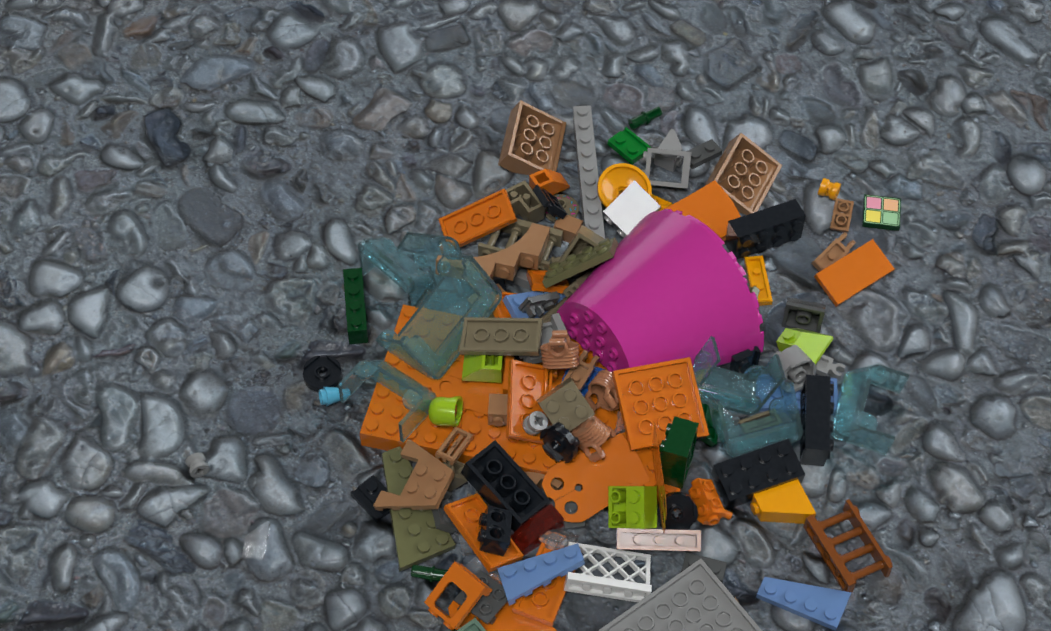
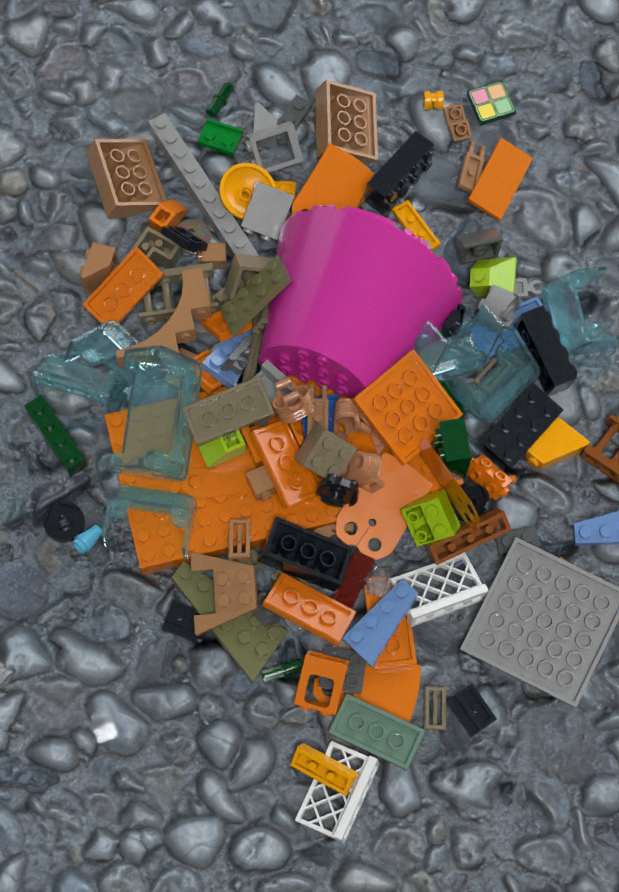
camera: 30 degrees left, 15 degrees up
lime helmet [428,396,463,427] -> none
black brick [477,505,512,556] -> none
light grey wheel [523,411,548,435] -> none
none -> medium nougat slope [79,242,119,295]

